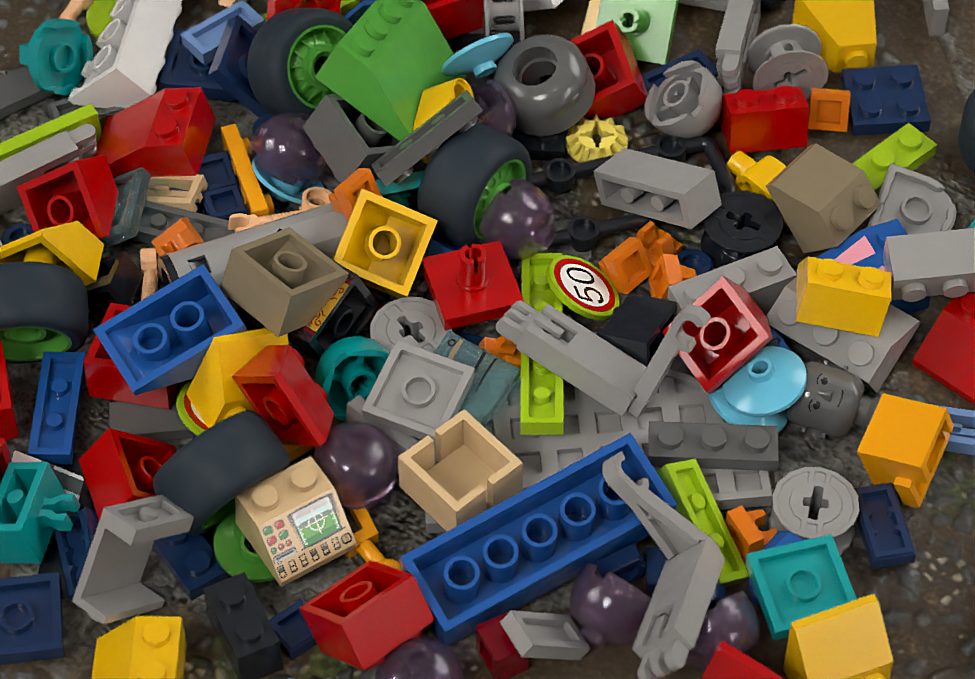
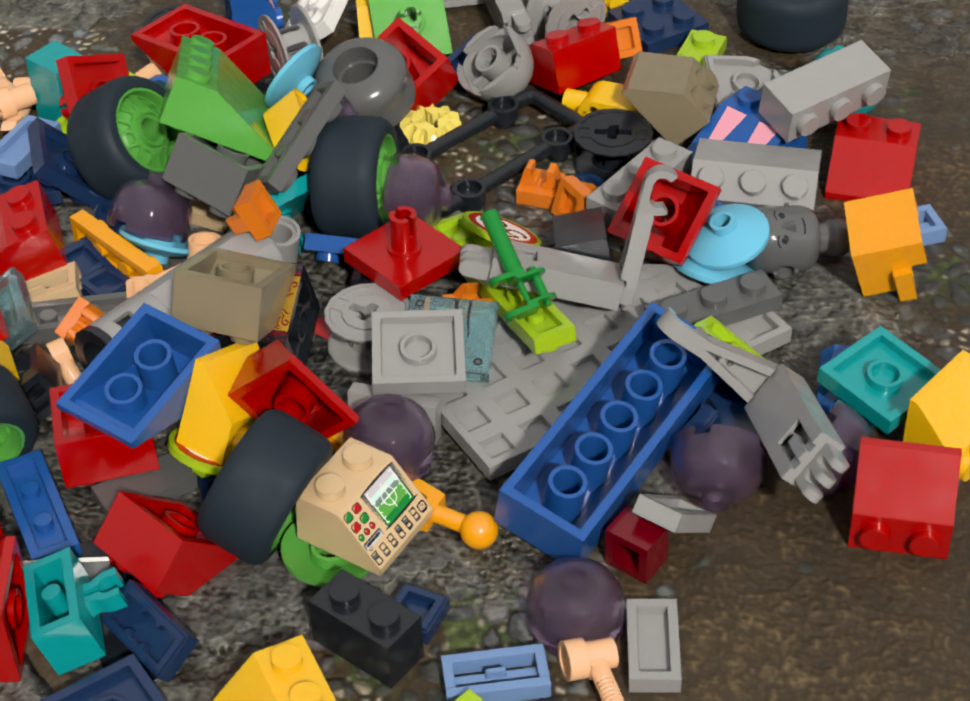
camera: 25 degrees left, 10 degrees down
light grey panel [72,495,194,624] -> none
dark blue plate [152,533,229,601] -> none
red brick [299,560,435,670] -> none
teal cylinder [315,336,390,421] -> none
yellow slope [333,189,438,298] -> none
tan piece [398,409,523,531] -> none
light grey brick [593,148,722,229] -> none
orange tile [598,237,653,294] -> none
orange tile [725,505,778,568] -> none
light grey piece [769,467,859,555] -> none
yellow slope [796,256,891,337] -> none
dark blue plate [854,483,916,569] -> none
none -> green piece [480,209,557,323]

